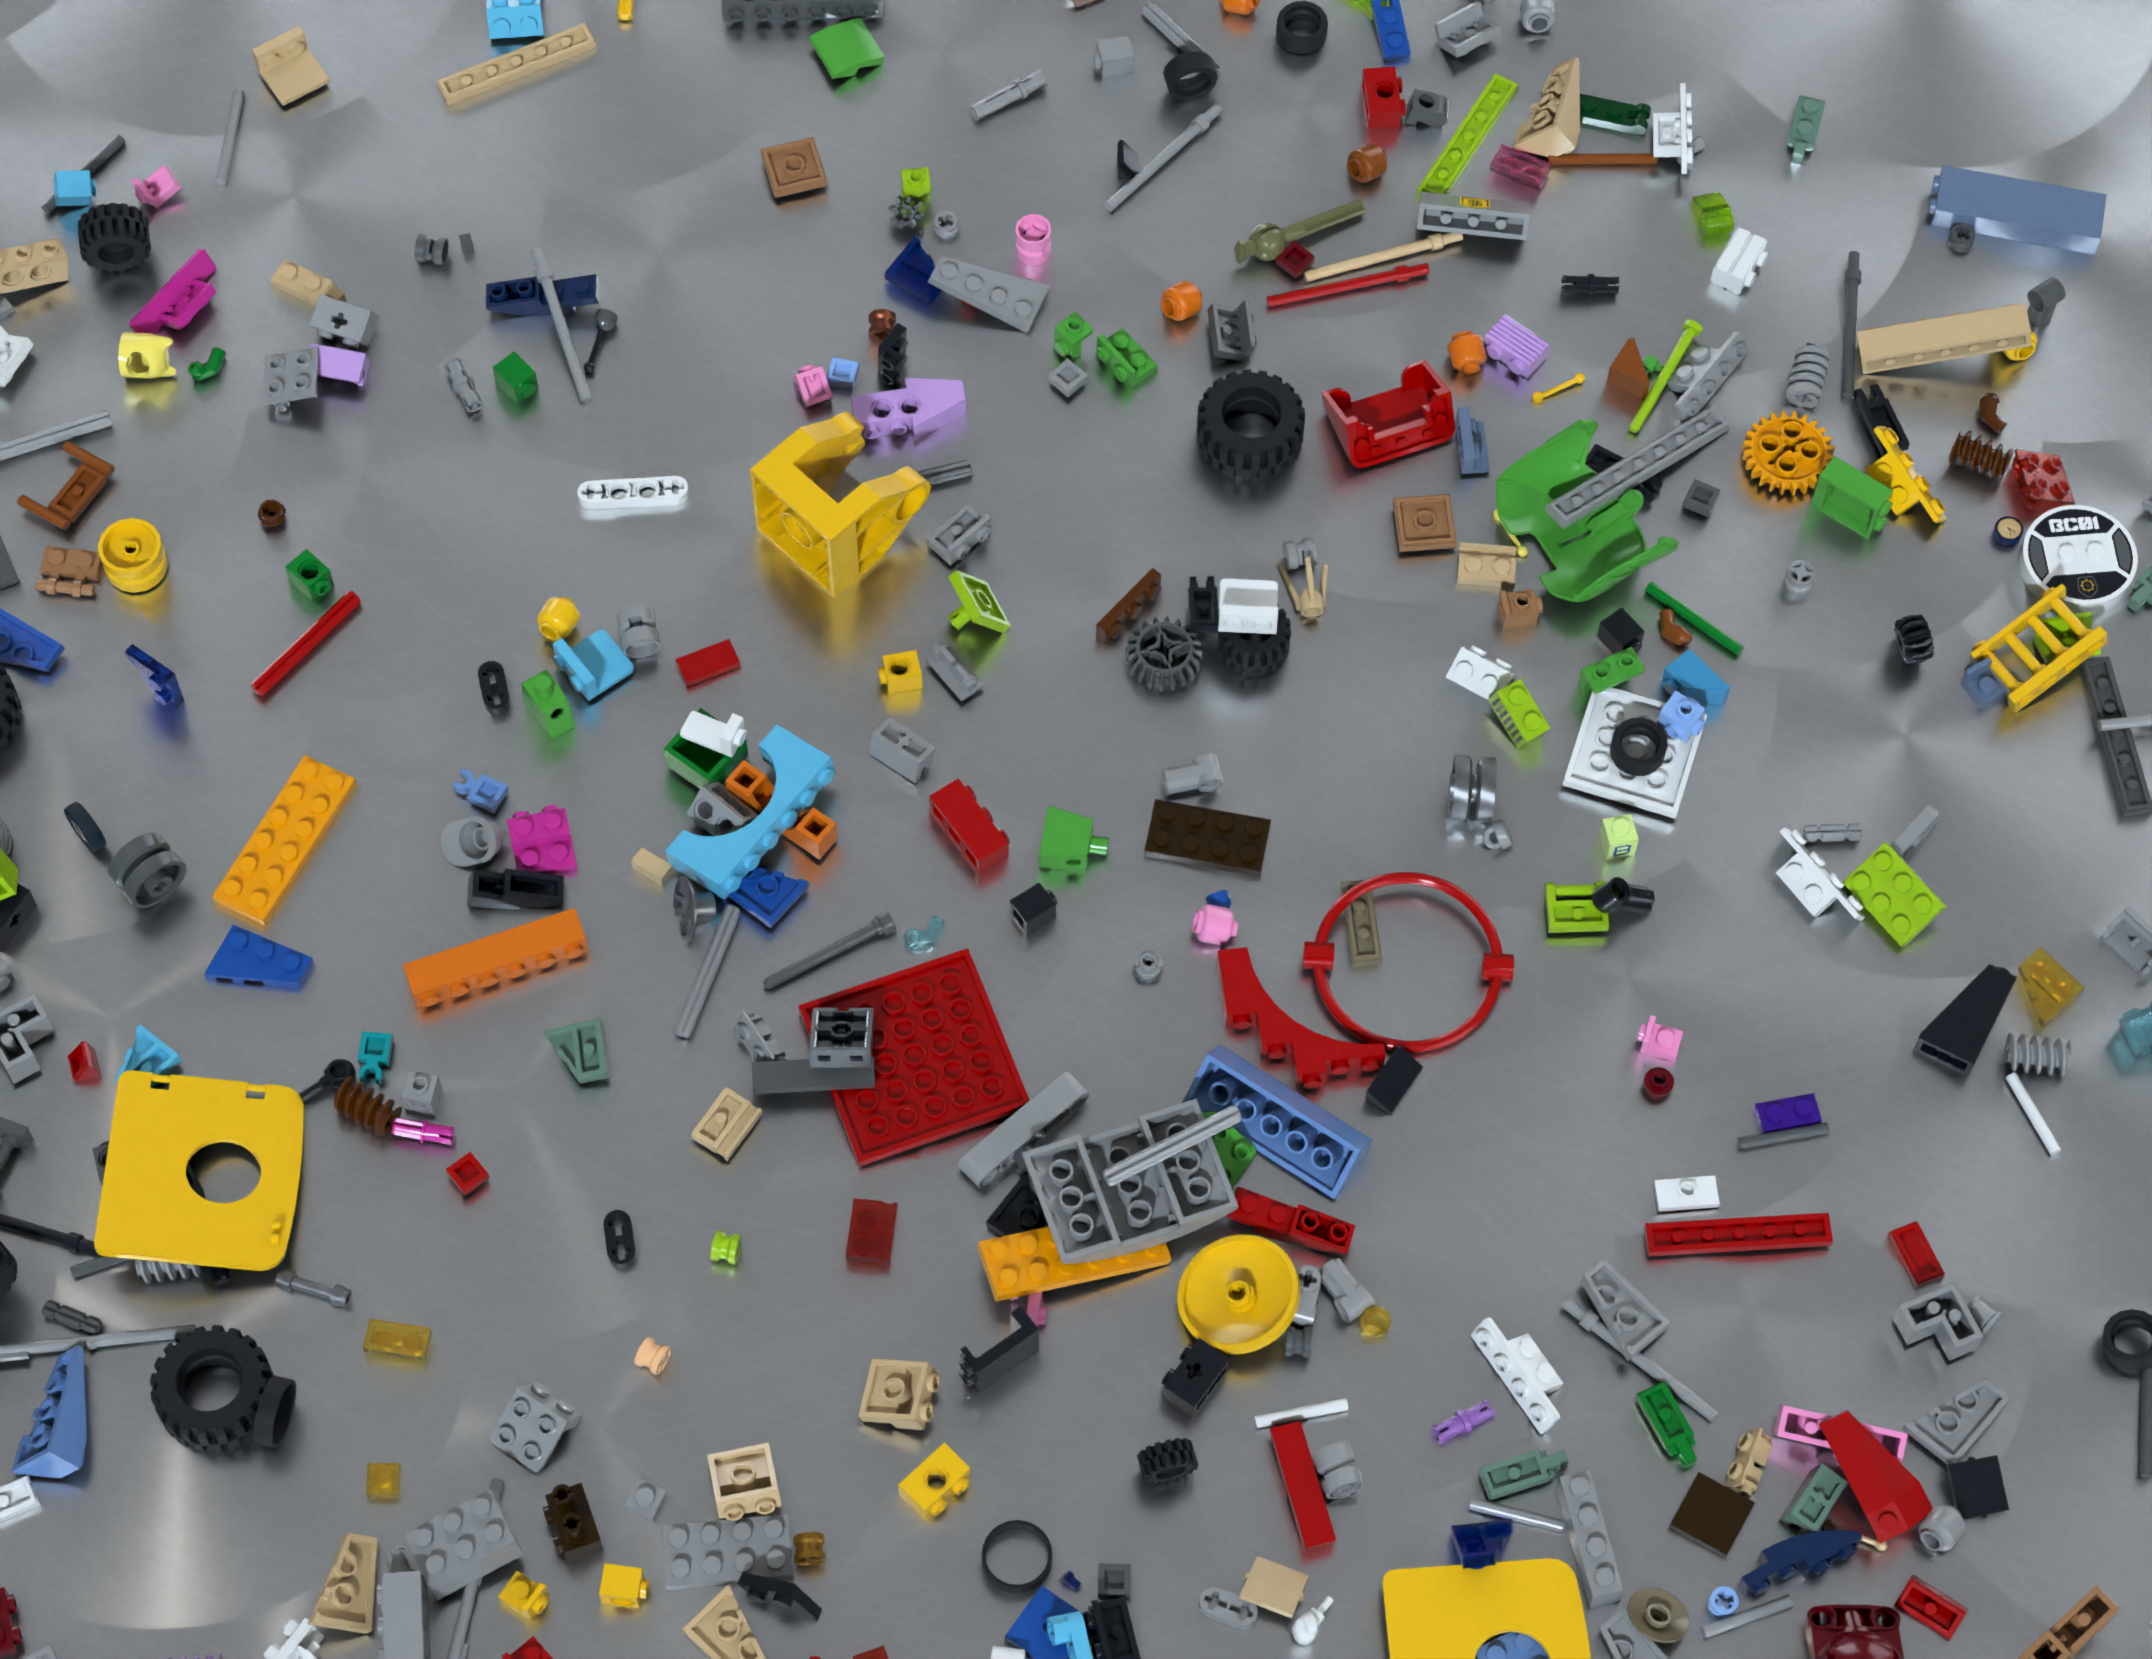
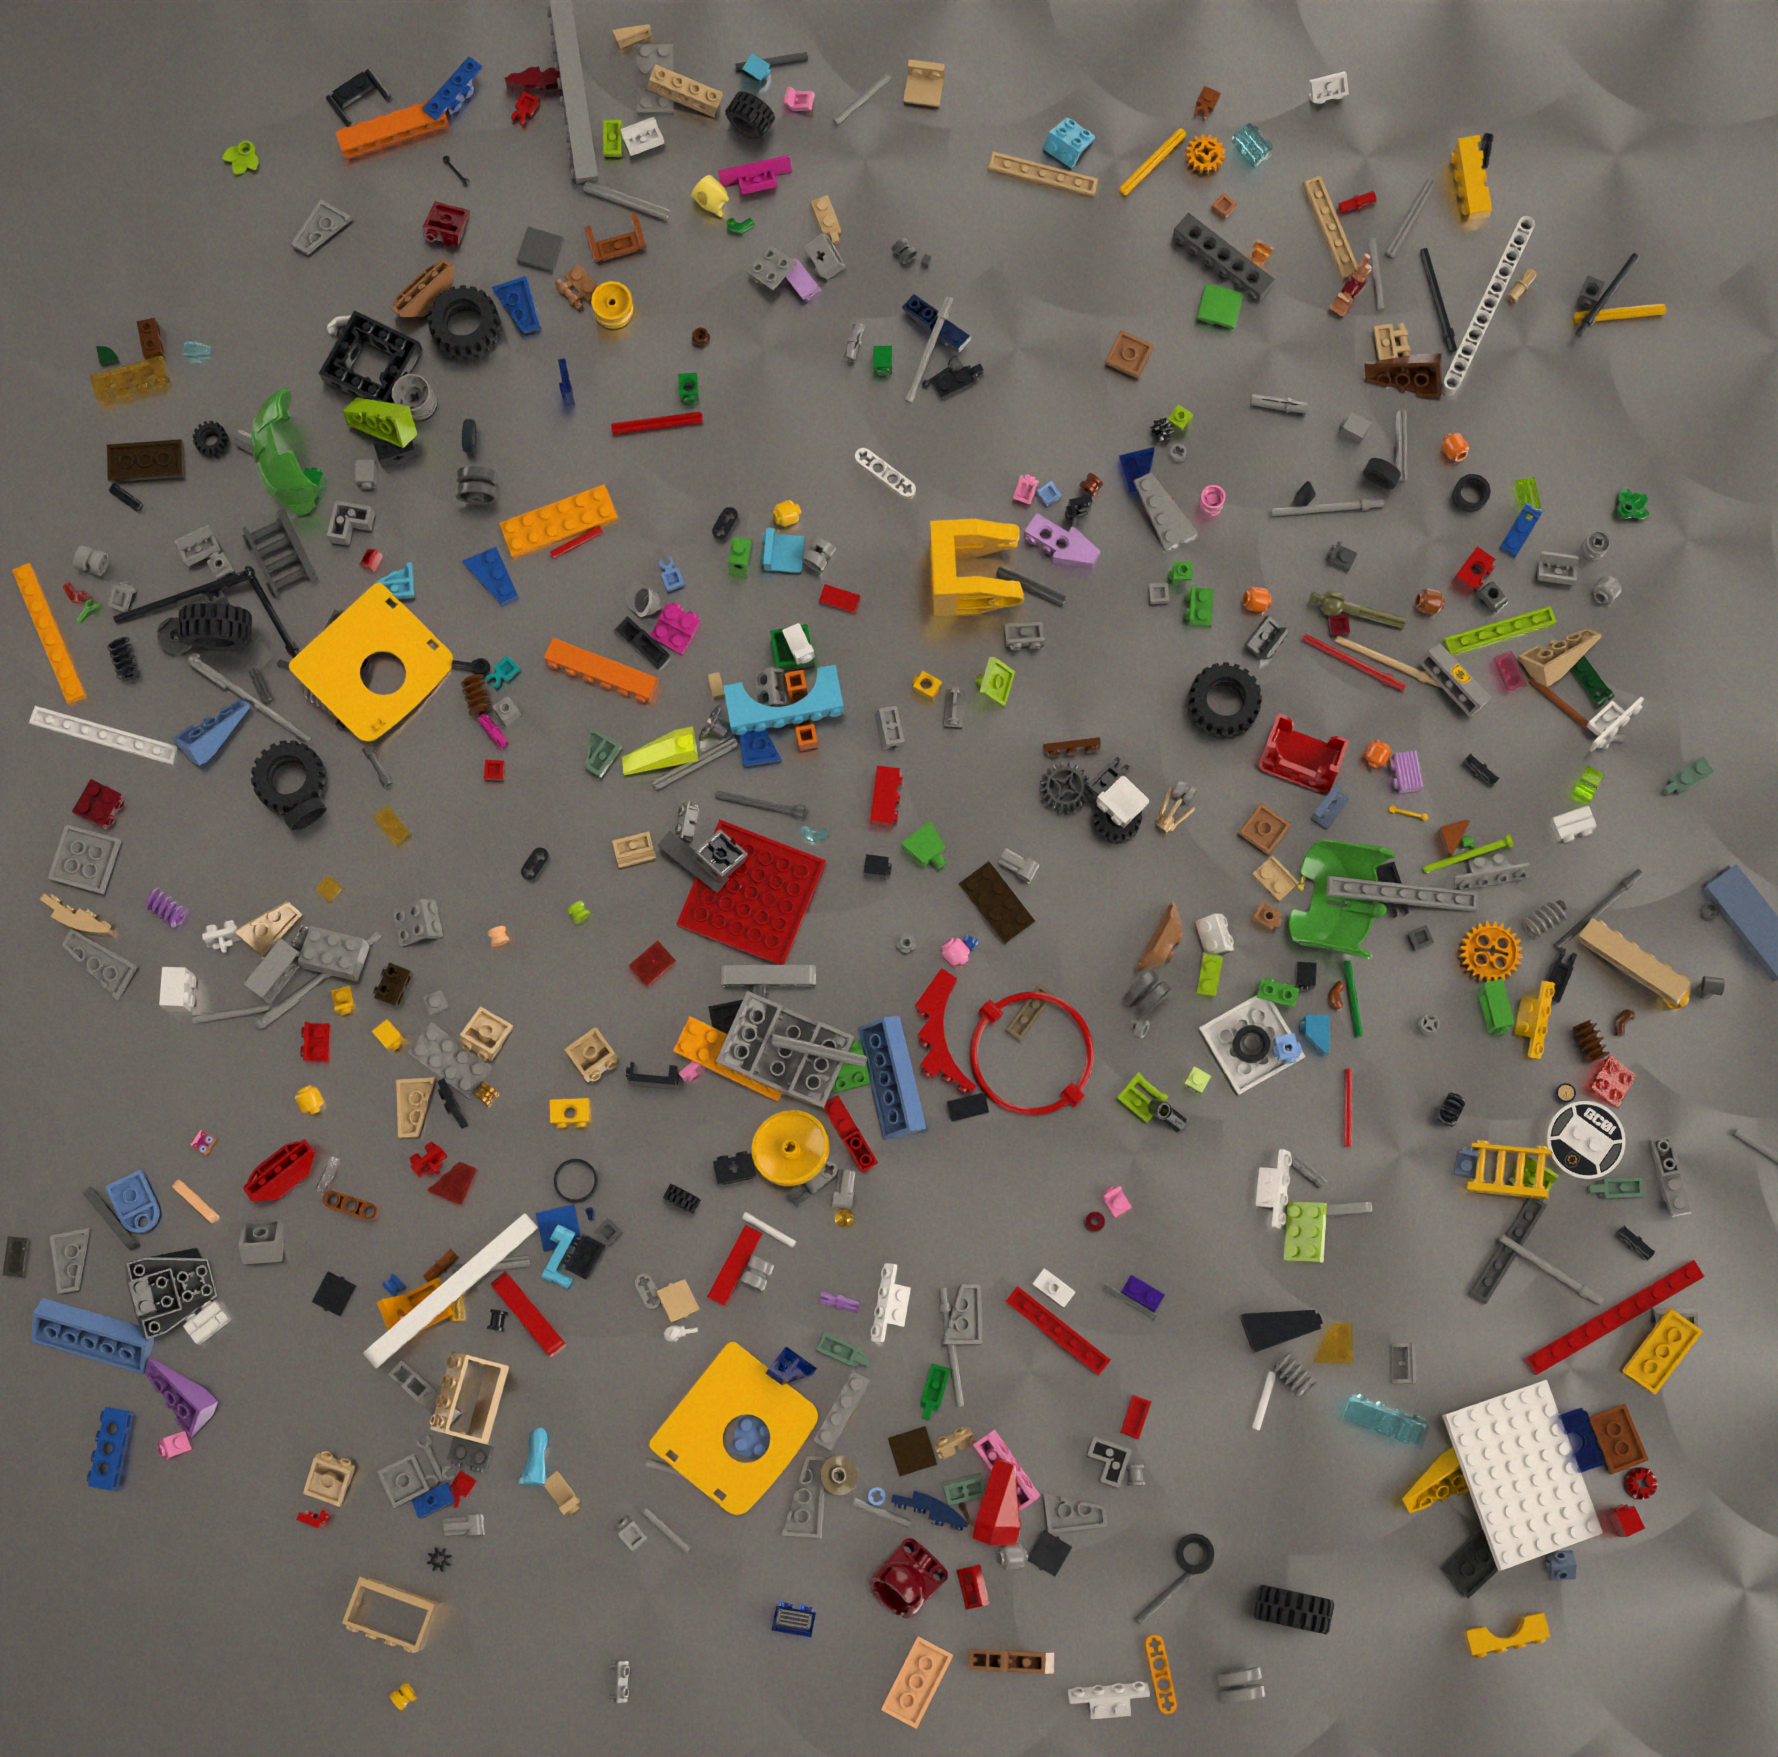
camera: 45 degrees right, 15 degrees up
light grey bar [1469,1497,1565,1533] -> none
none -> red bar [550,526,603,558]
none -> neon yellow wedge [621,726,699,775]
none -> black hinge [932,364,984,400]
none -> medium nougat wedge [1134,901,1184,972]
none -> dark grey bracket [1328,541,1357,571]
none -> red bar [1344,1069,1352,1147]

